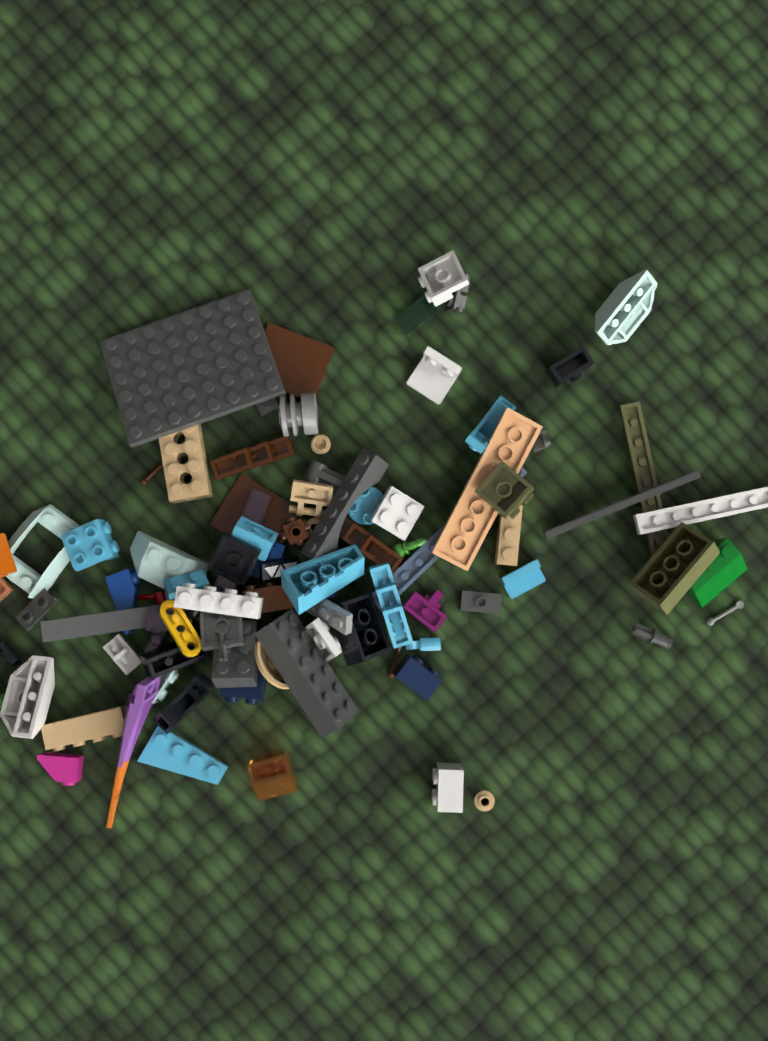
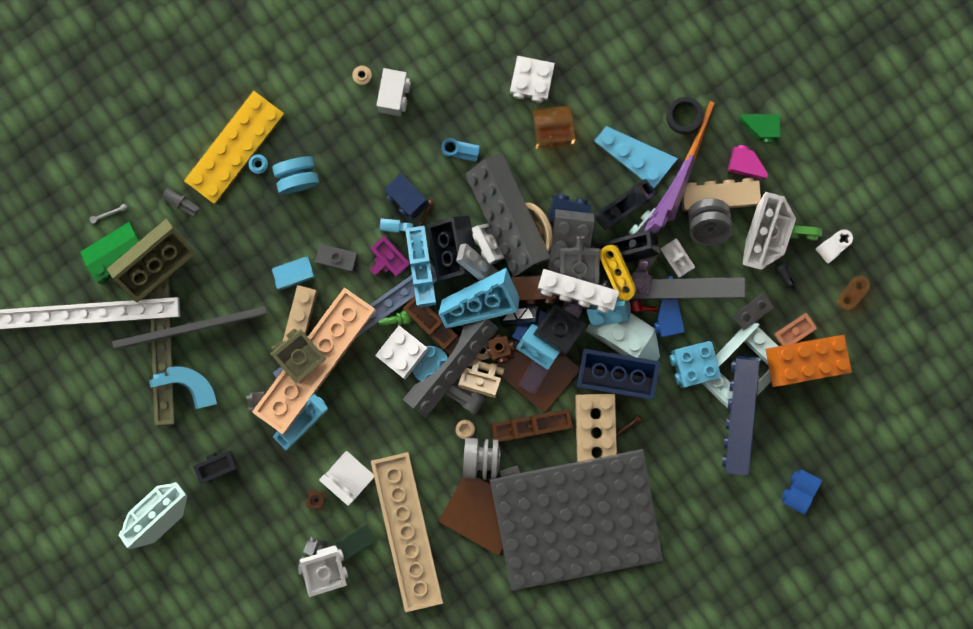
camera: 170 degrees left, 0 degrees up
none -> medium azure arch [149,367,217,409]
none -> yellow plate [184,91,285,204]
none -> medium azure plate [249,154,268,174]
none -> medium azure wheel [272,156,320,194]
none -> reddish brown plate [306,490,327,511]
none -> tan plate [371,452,443,612]
none -> dark azure piece [441,138,480,162]
none -> white plate [510,56,555,103]
none -> dark blue slope [577,349,660,400]
none -> black tyre [666,97,703,135]
none -> dark grey wheel [688,198,732,246]
none -> dark blue brick [722,356,761,476]
none -> green slope [739,114,780,143]

